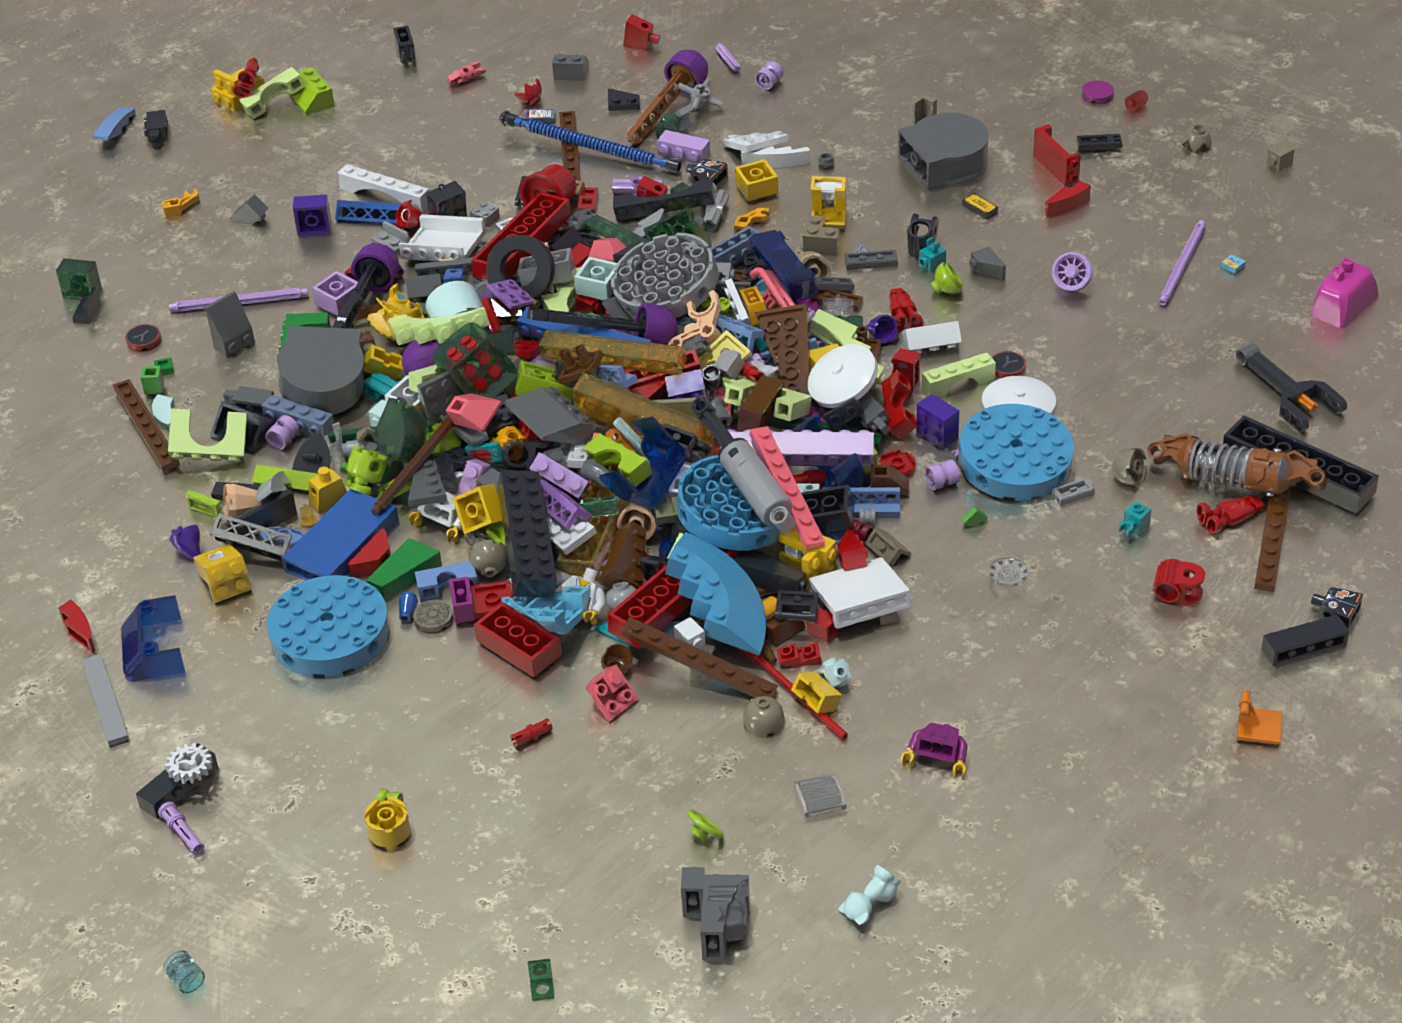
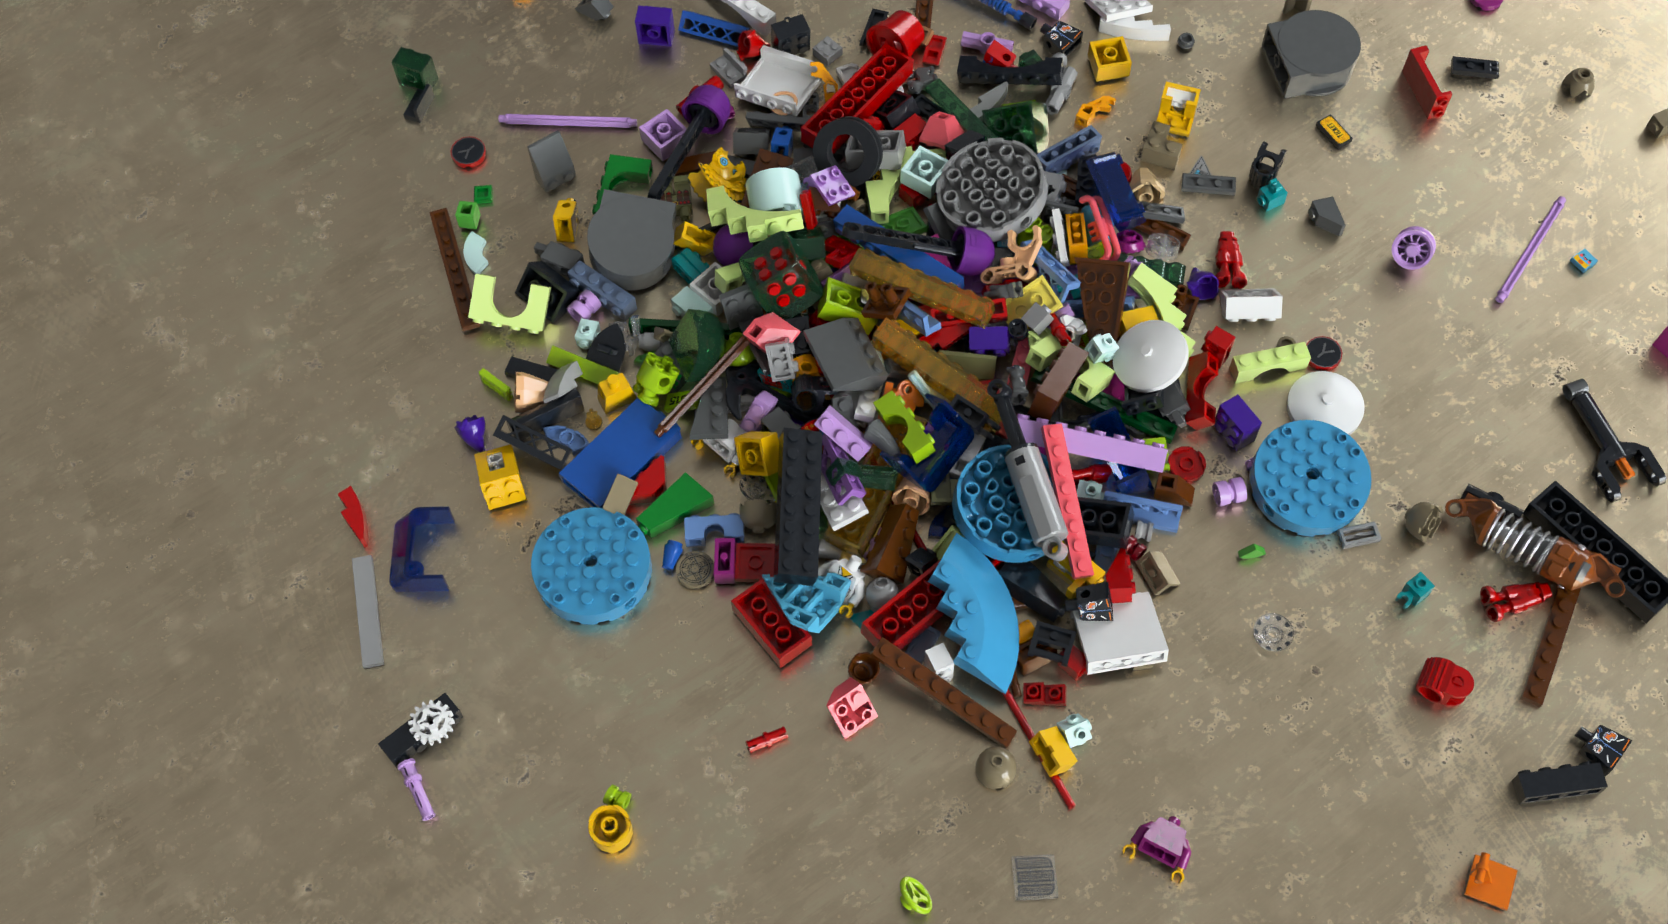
camera: 10 degrees right, 20 degrees up
lime piece [931,262,964,294] -> none
red slope [1045,181,1091,217] -> none
clear red brick [1125,90,1148,111] -> none
none -> yellow torso [553,198,579,242]
none -> light aqua brick [575,318,601,349]
none -> dark tan slope [603,473,638,515]
none -> light grey bracket [765,337,799,382]
none -> light orange piece [810,61,838,102]
none -> clear green bracket [825,457,864,486]
none -> black torso [1065,582,1113,621]
none -> light aqua brick [1084,333,1119,364]

